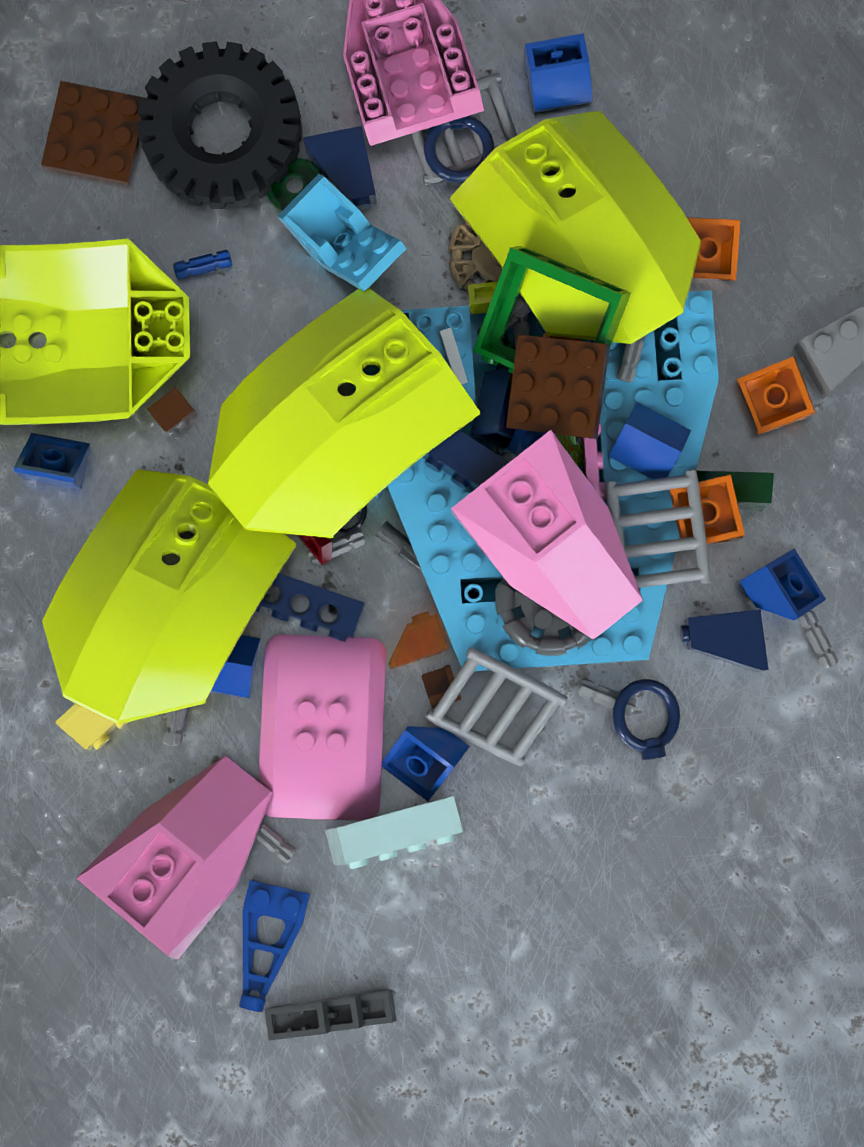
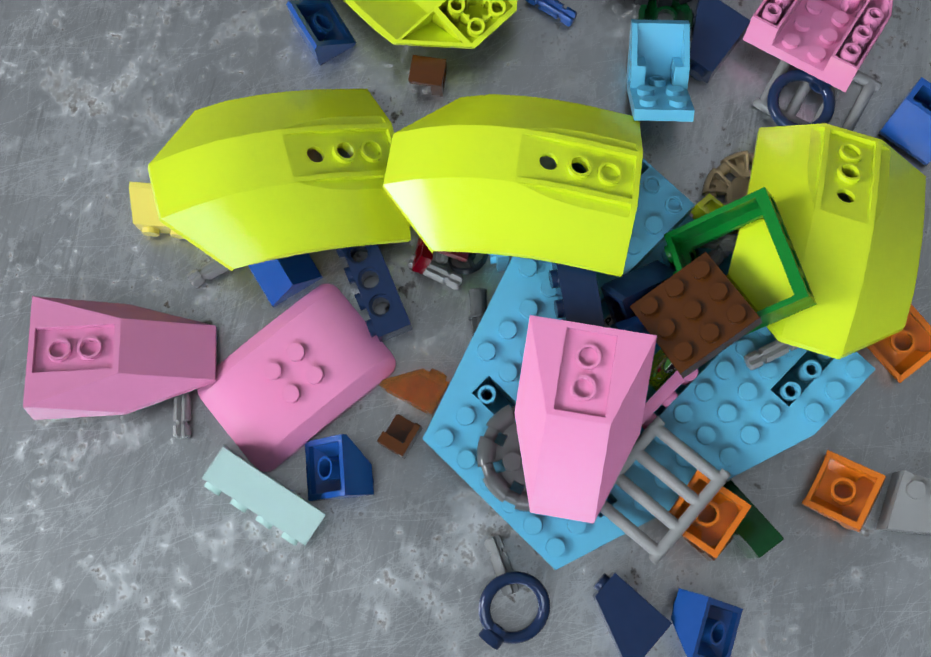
camera: 55 degrees right, 5 degrees down
blue plate [239,880,310,1012] -> none
dark grey slope [264,990,397,1041] -> none
light grey bar [425,647,568,767] -> none
white sticker [440,328,468,384] -> none
blue slope [608,402,691,479] -> none

